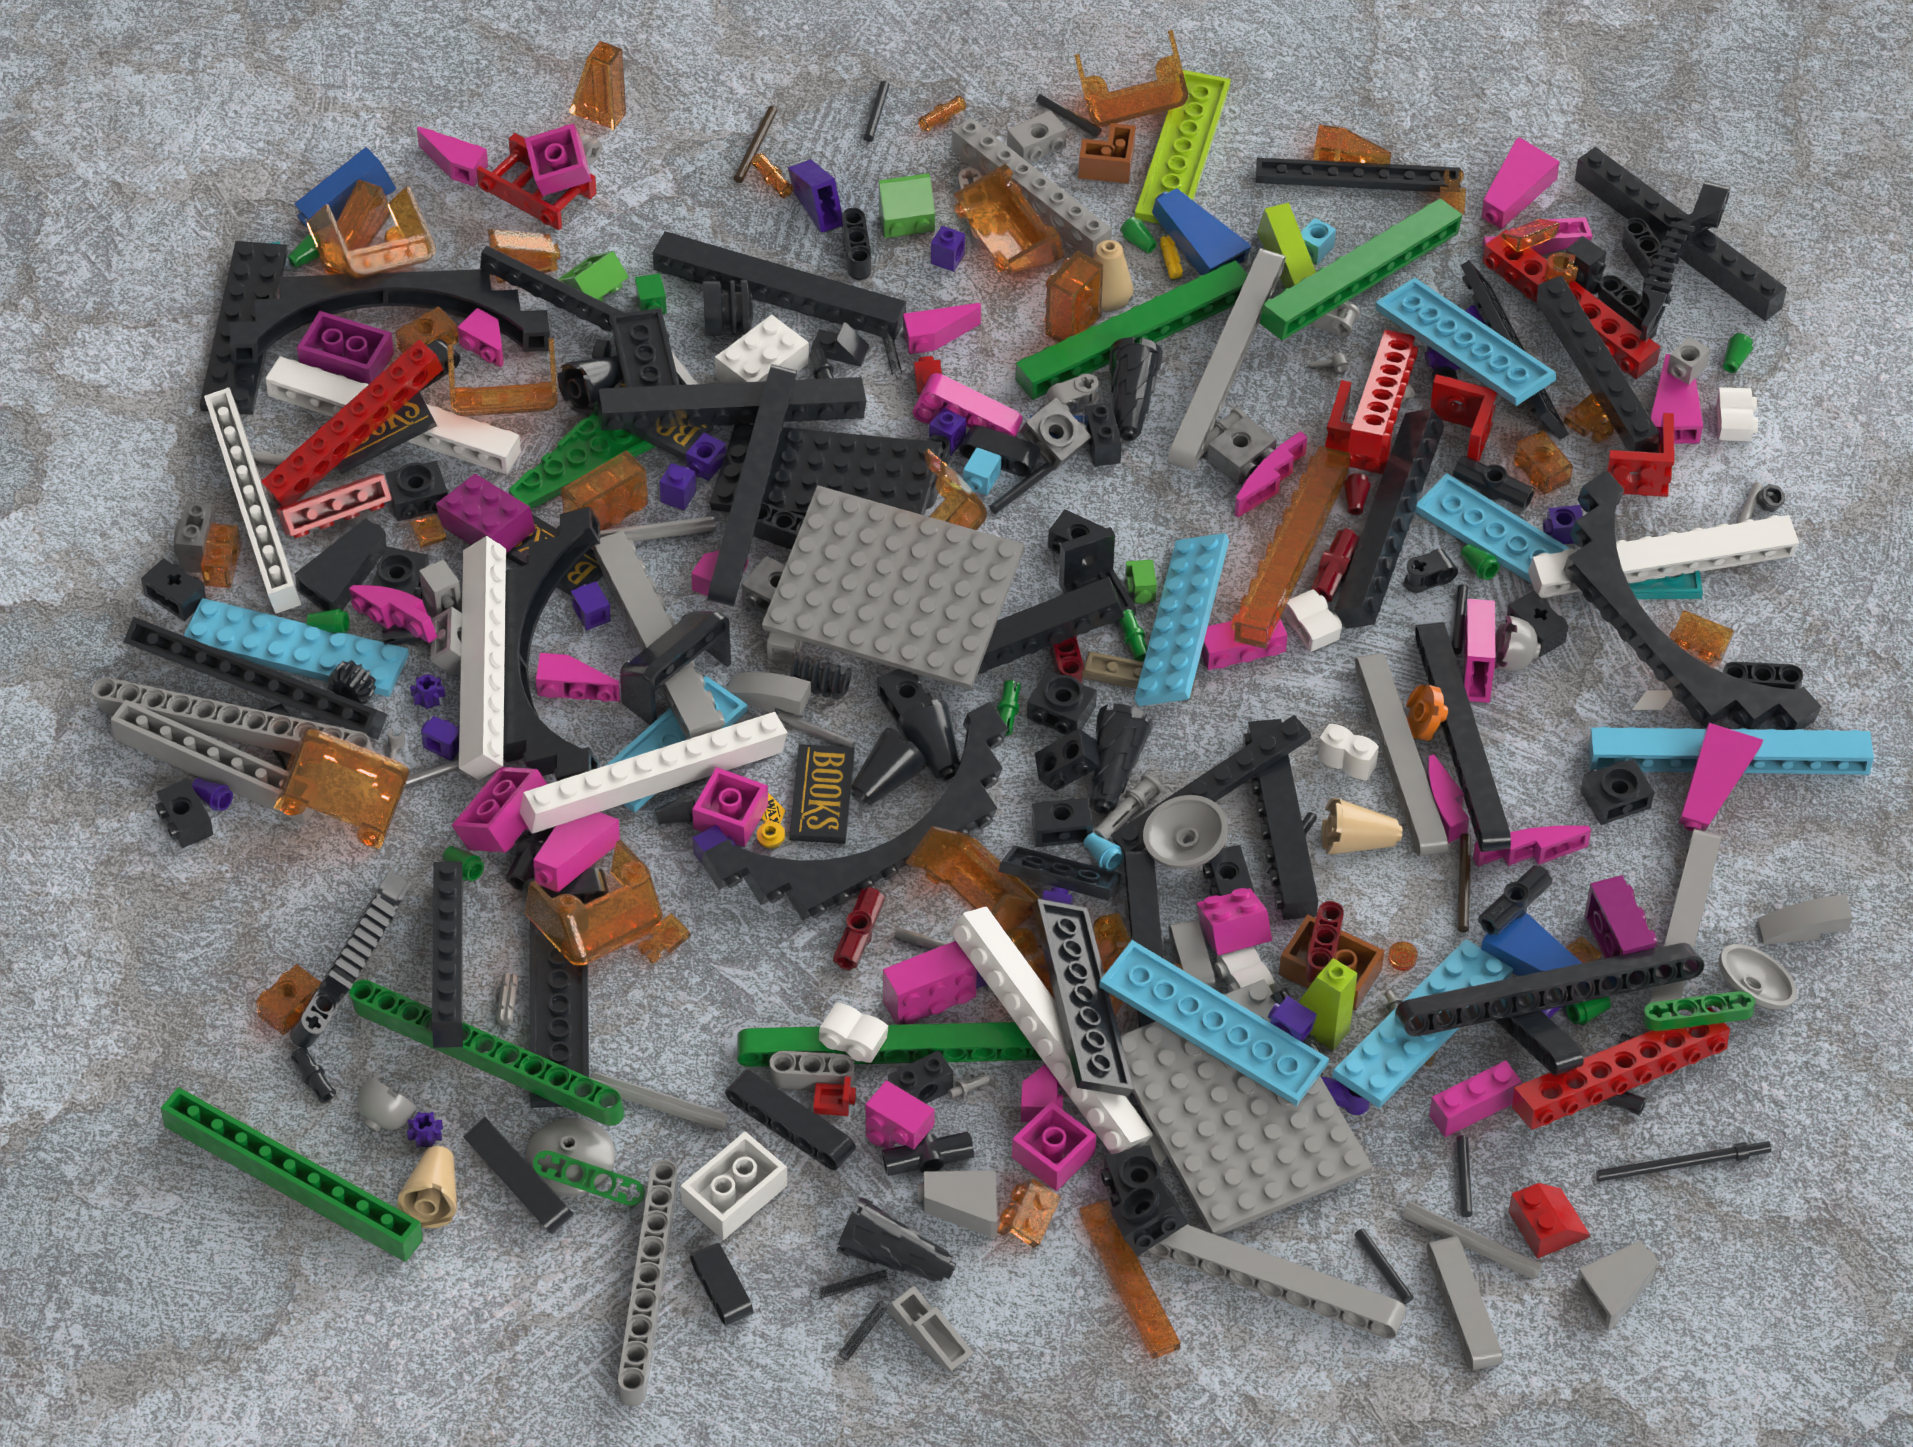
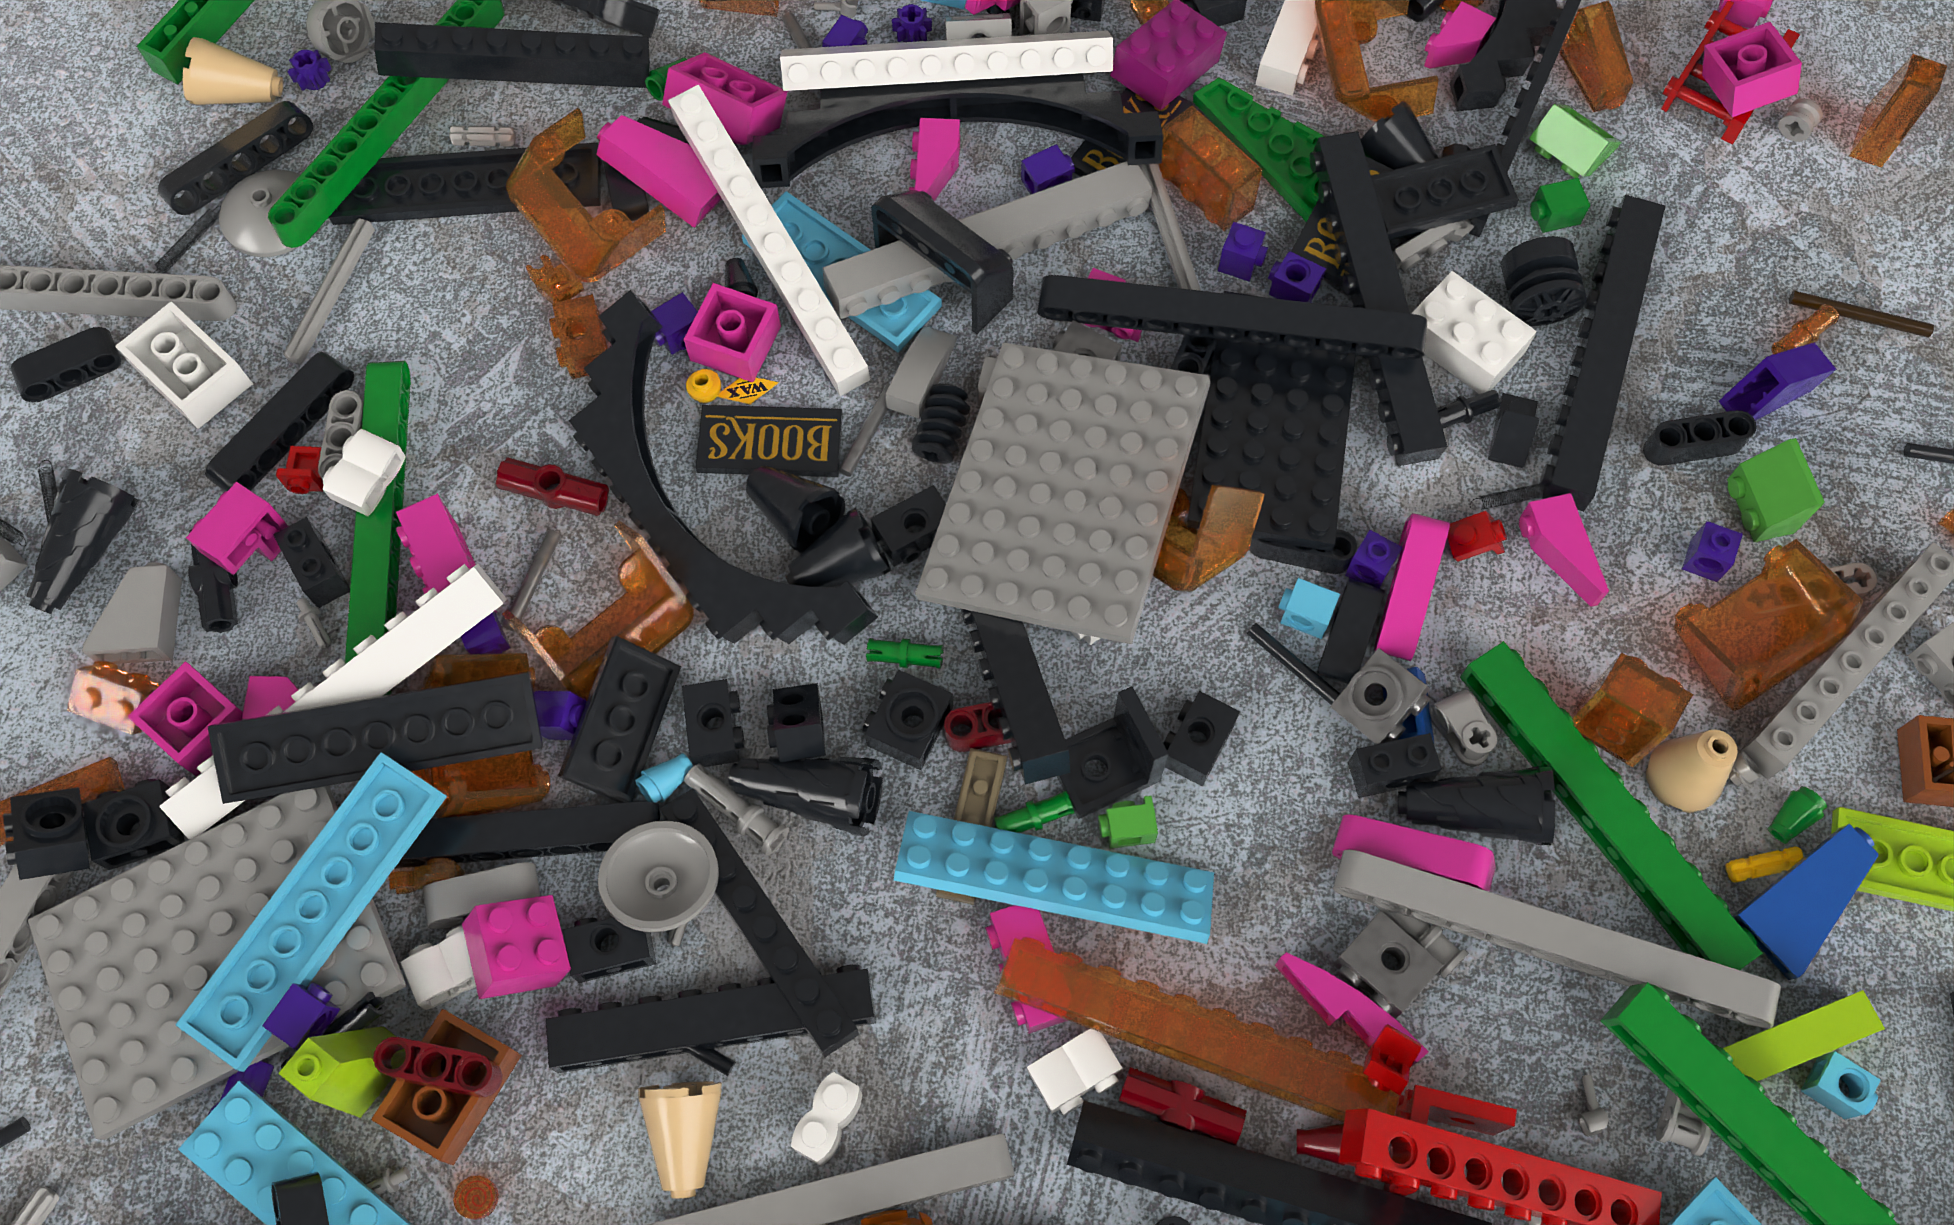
camera: 90 degrees right, 15 degrees up
green beam [533,1150,645,1206] -> none
none -> black piece [153,206,221,274]
none -> clear orange brick [549,294,608,379]
none -> dark pink beam [1332,814,1496,892]
none -> red bracket [1363,1024,1421,1095]

